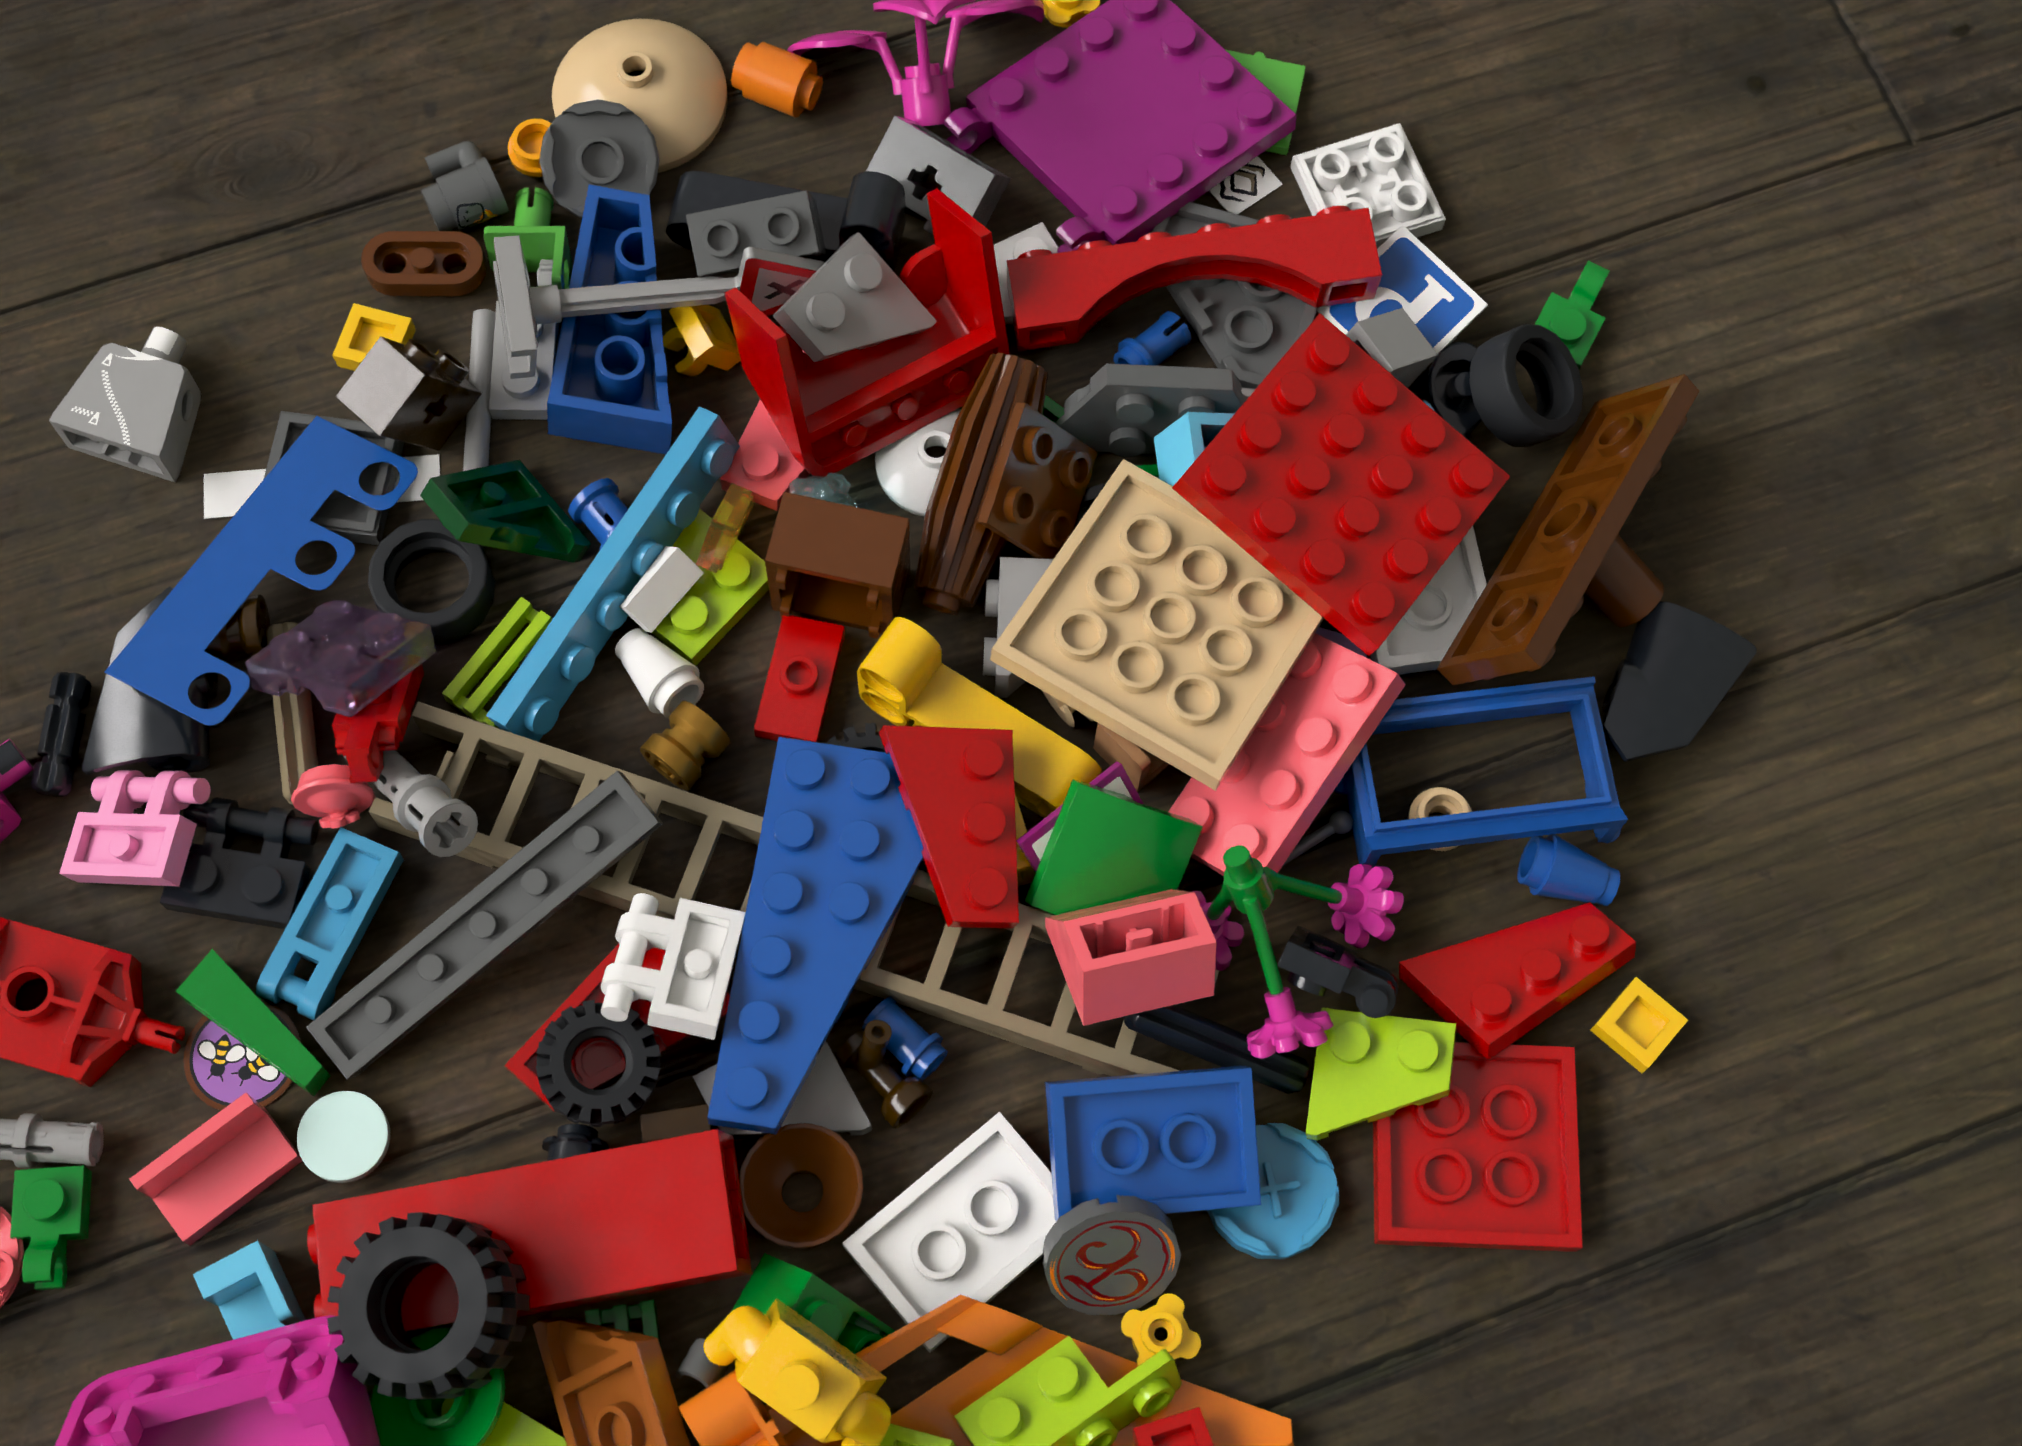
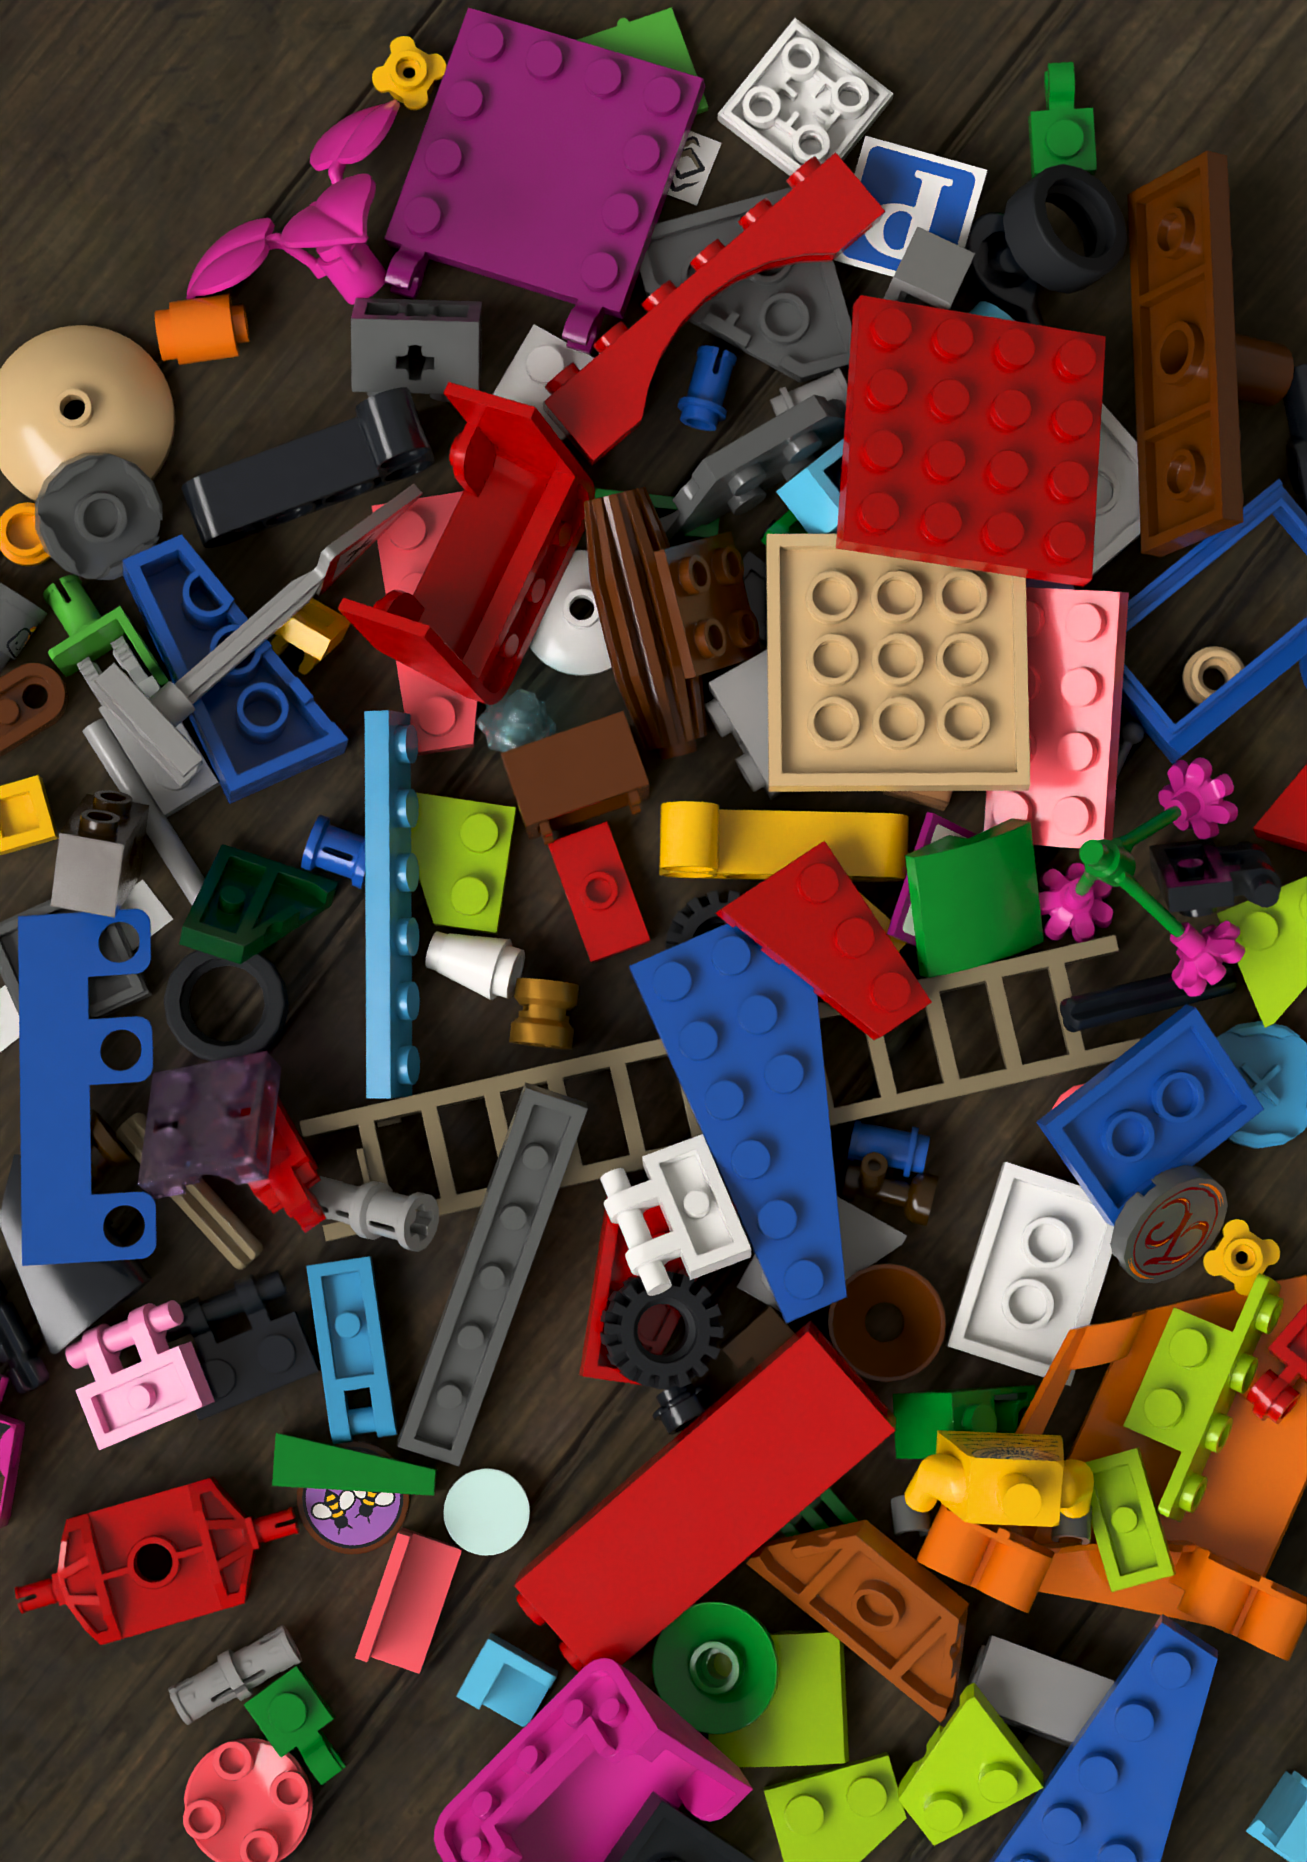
camera: 30 degrees left, 15 degrees up
coral hat [291,764,375,829] -> none
black tyre [327,1212,529,1400] -> none
lime tile [442,597,552,728] -> none
white piece [619,546,704,633] -> none
dark grey brick [686,190,828,278] -> none
clear yellow tile [696,483,756,573] -> none
light grey wing [773,232,937,362] -> none
coral slope [1045,889,1217,1026] -> none

